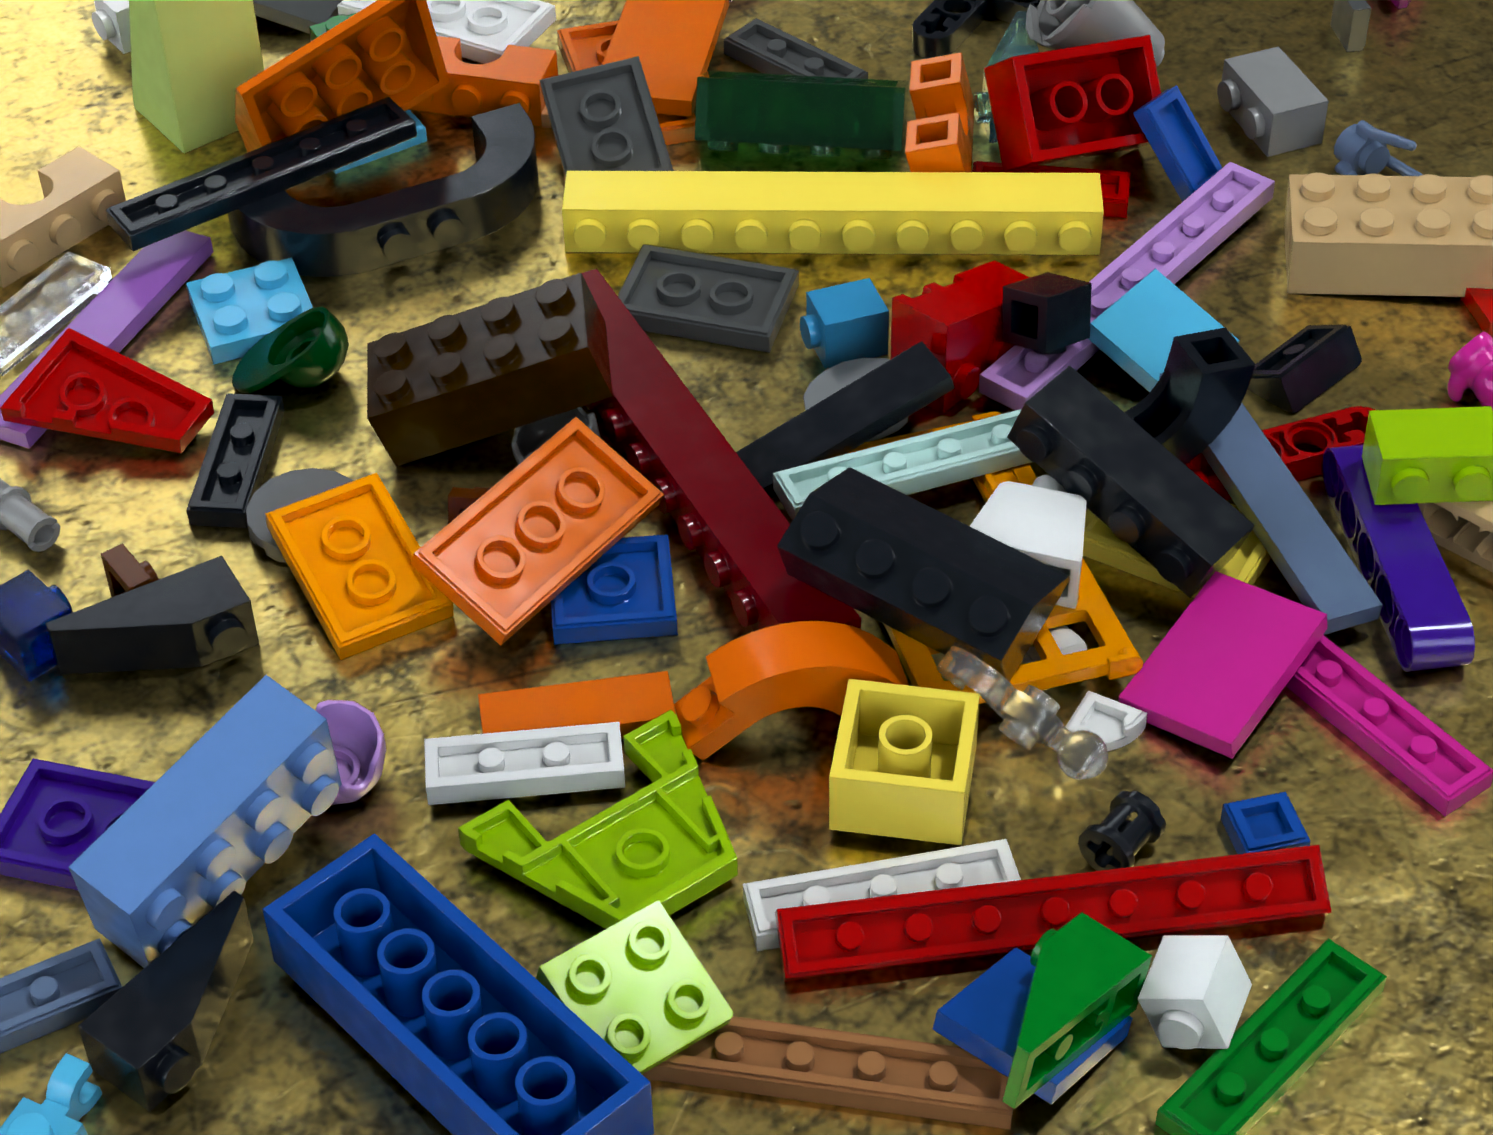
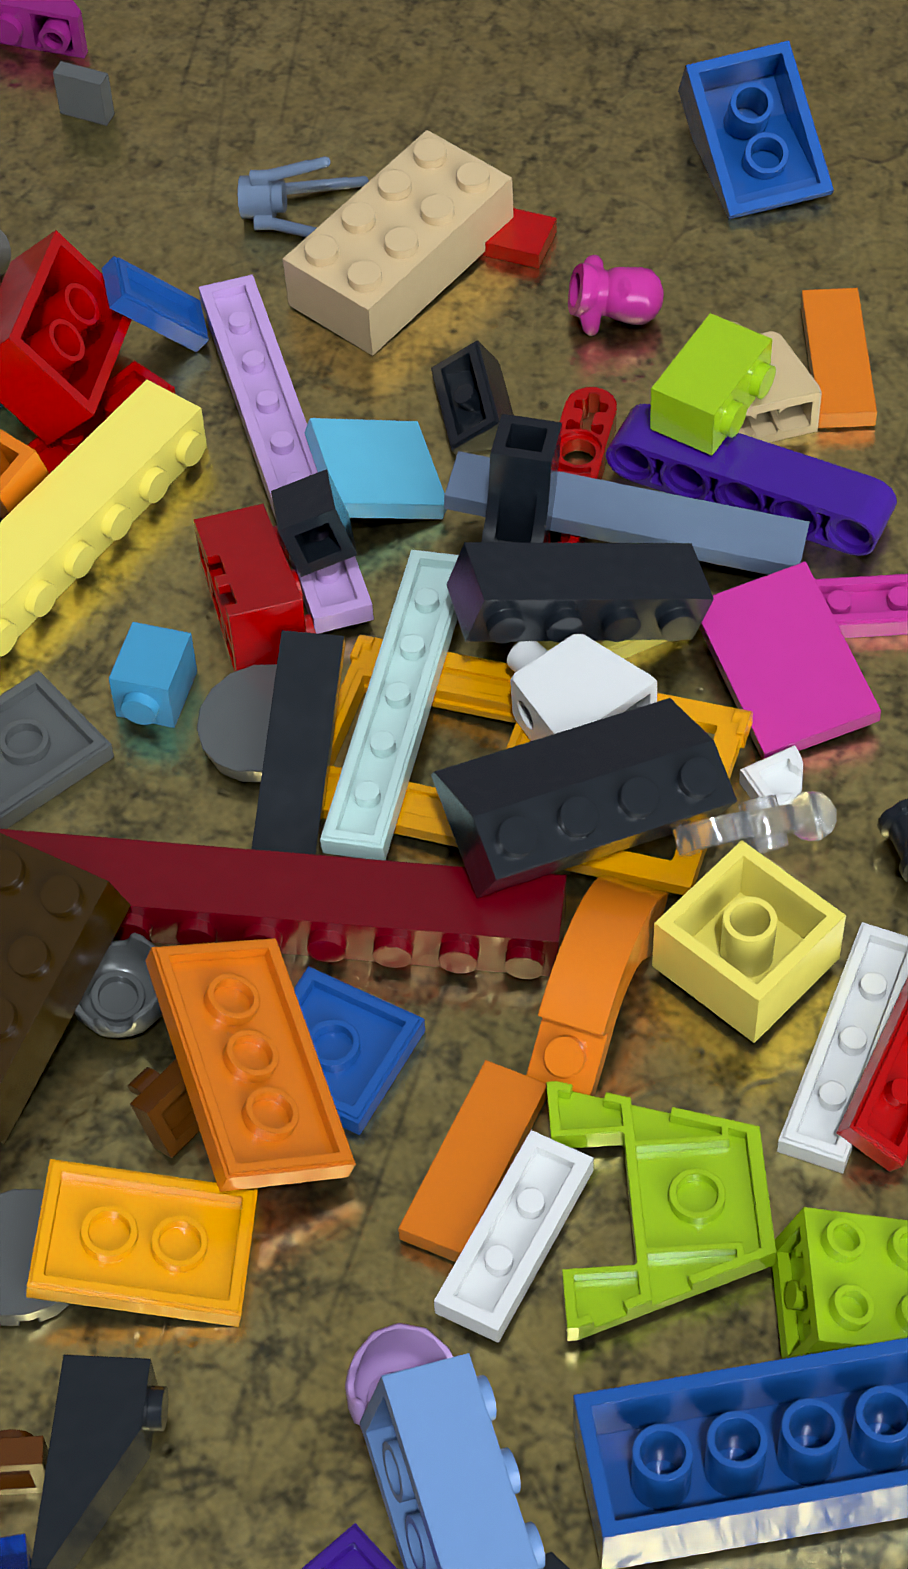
camera: 55 degrees left, 10 degrees up
light grey brick [1217,46,1329,157] -> none

